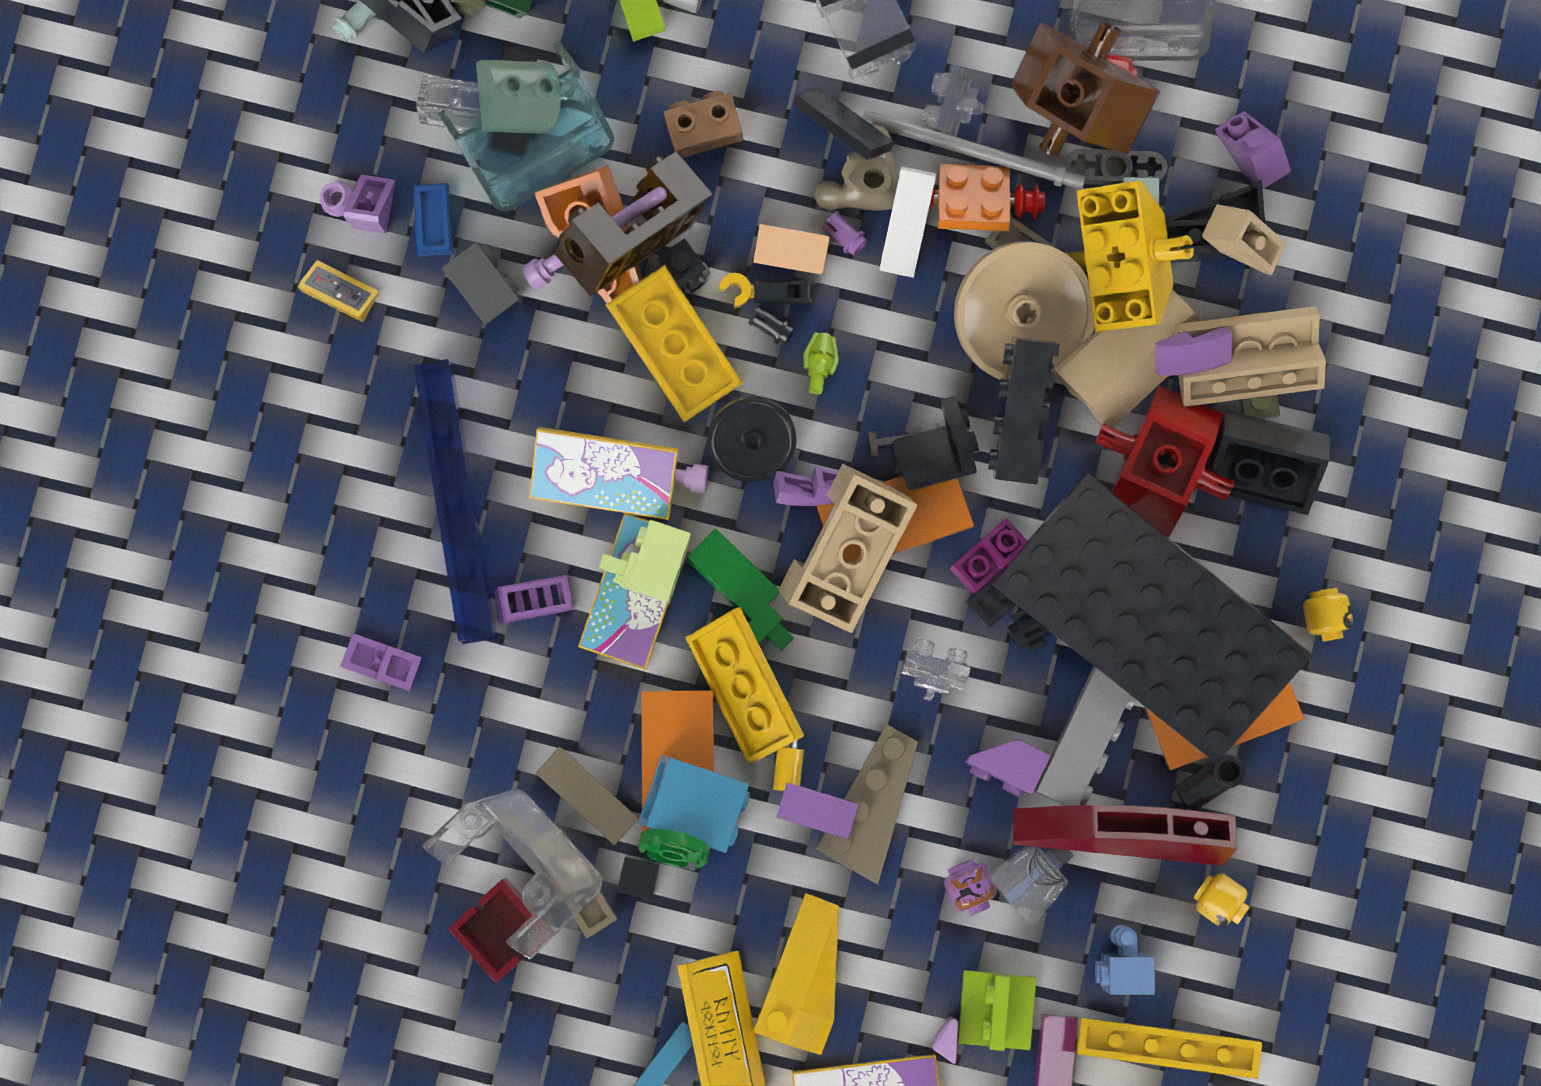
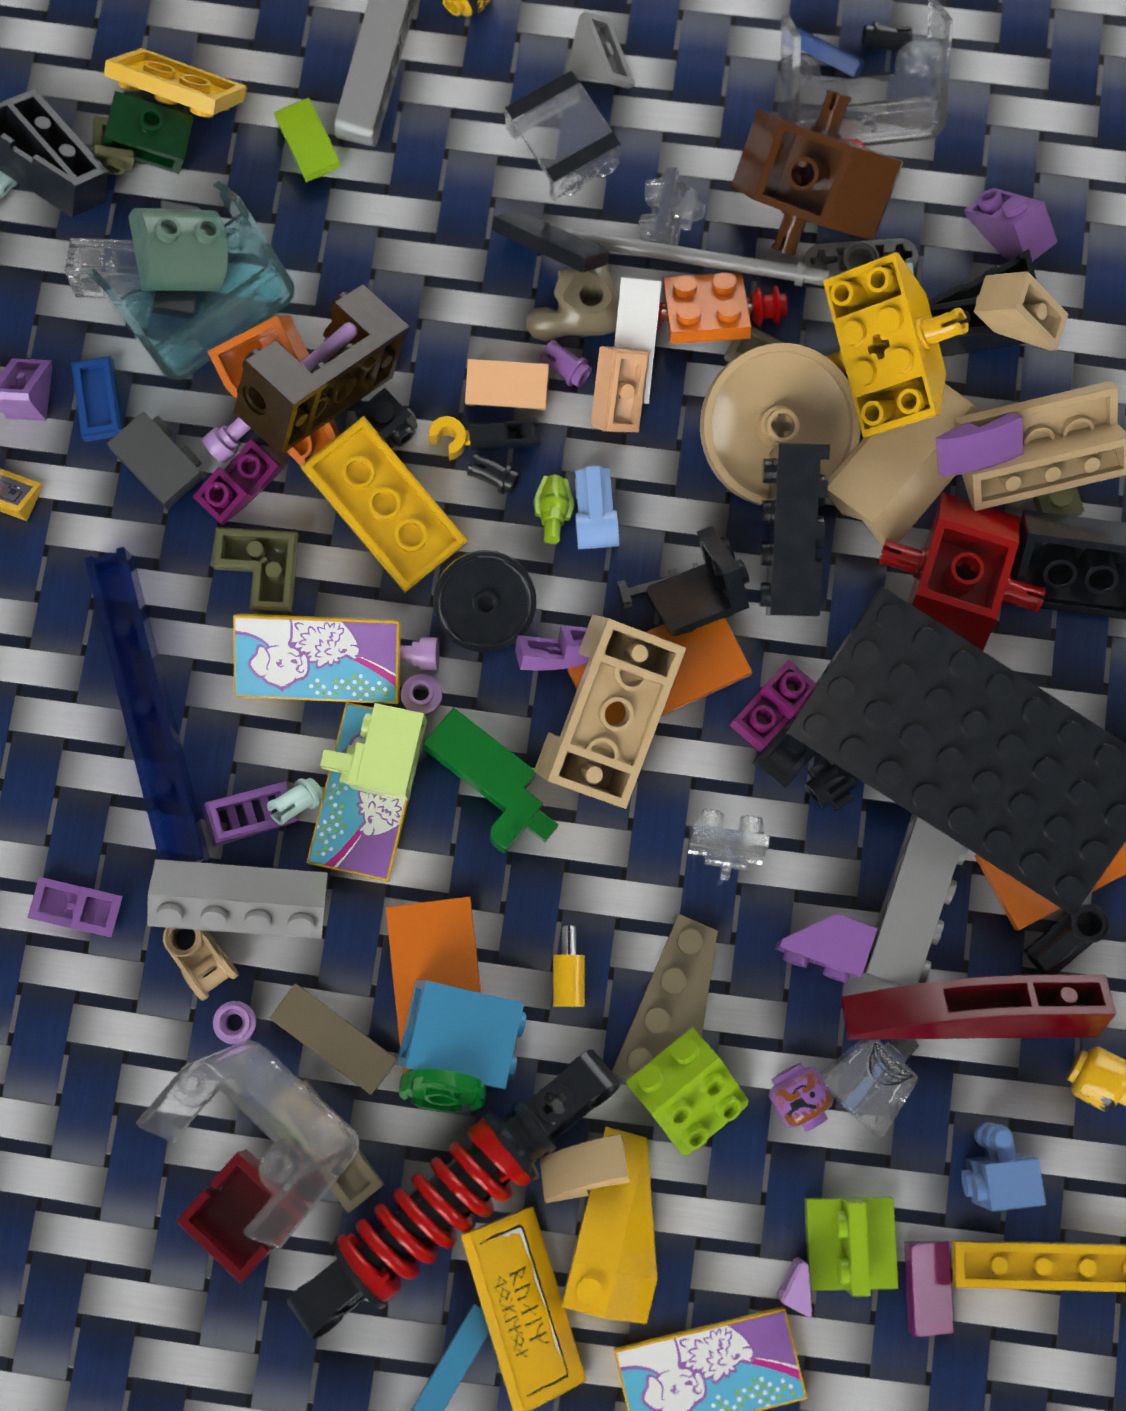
camera: 10 degrees left, 5 degrees down
black tile [617,857,660,900] -> none
medium nougat brick [663,91,743,158] -> none
yellow tile [685,607,804,765] -> none
medium lavender slope [777,783,859,840] -> none
none -> light grey brick [147,859,328,939]
none -> tan piece [163,928,239,1001]
none -> magenta slope [193,439,284,525]
none -> olive brick [212,527,299,616]
none -> lavender plate [213,1001,257,1044]
none -> light aqua pin [267,778,323,825]
none -> piece [286,1049,621,1340]
none -> lavender plate [401,674,442,715]
none -> tan slope [539,1134,630,1203]
none -> light blue piece [575,466,619,550]
none -> light nougat slope [591,346,649,432]
none -> lime bracket [625,1027,748,1156]

